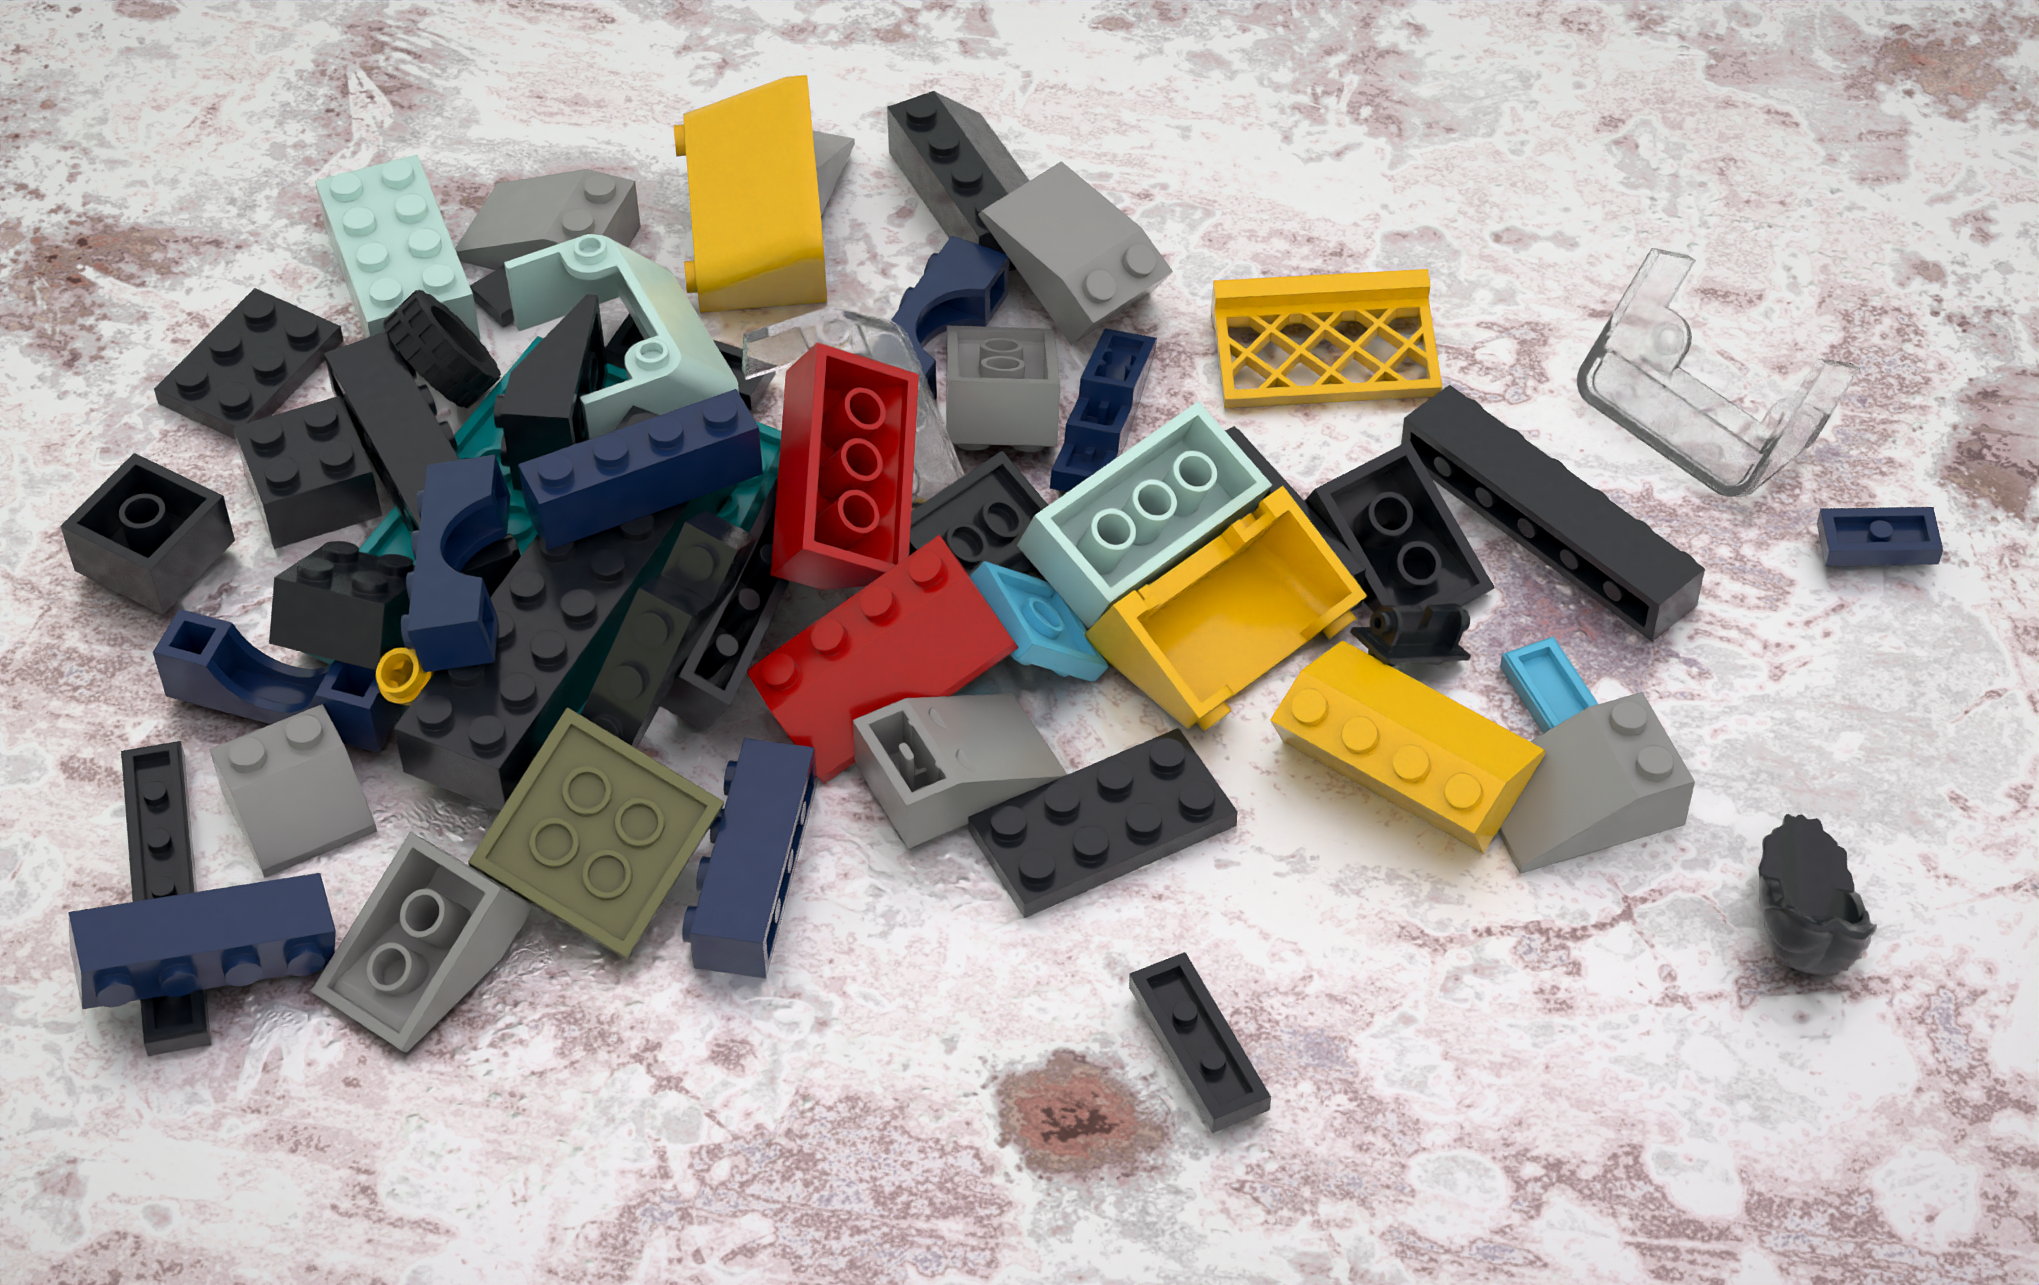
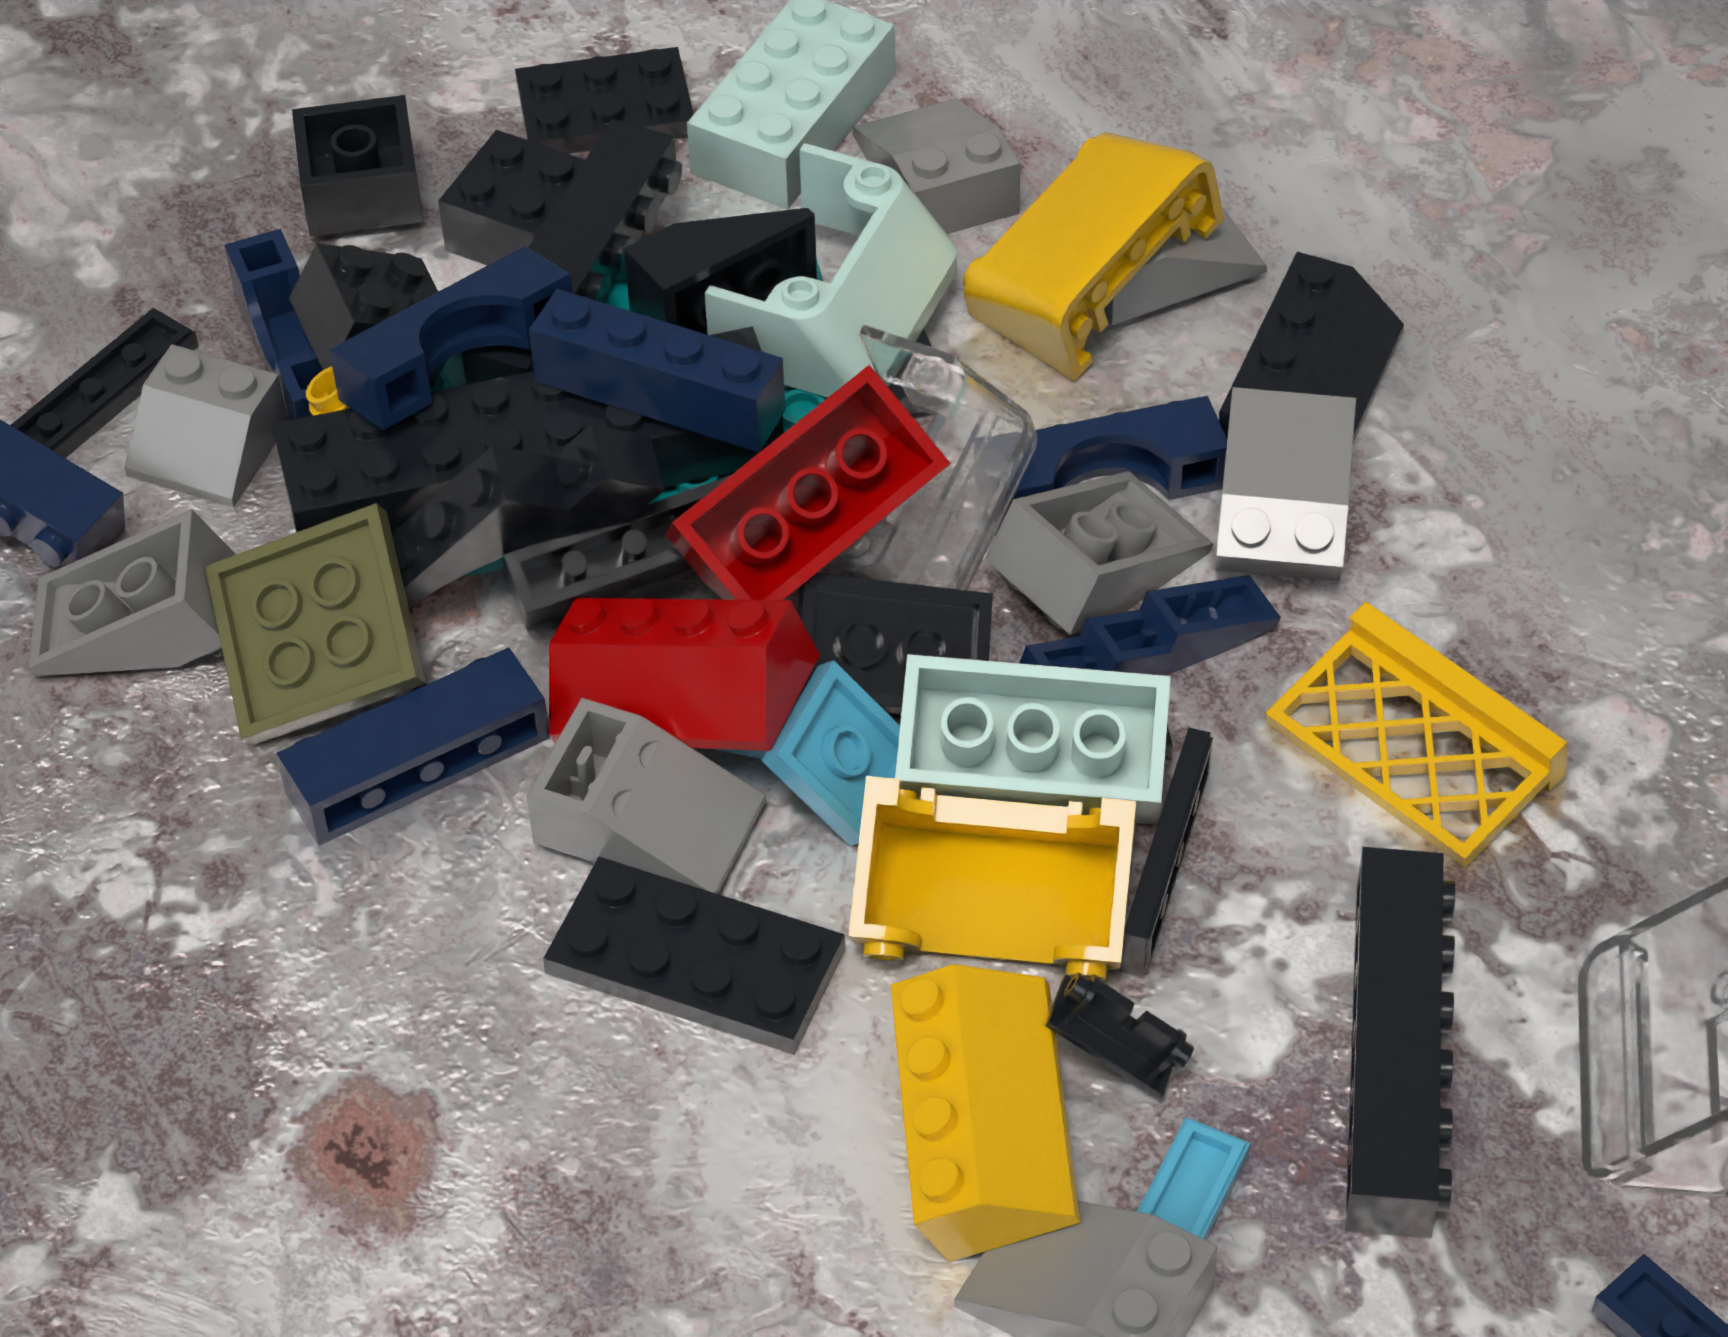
camera: 50 degrees right, 0 degrees up
black tyre [383,290,501,409] -> none
black plate [1129,952,1271,1133] -> none
black slope [1304,441,1495,613] -> none

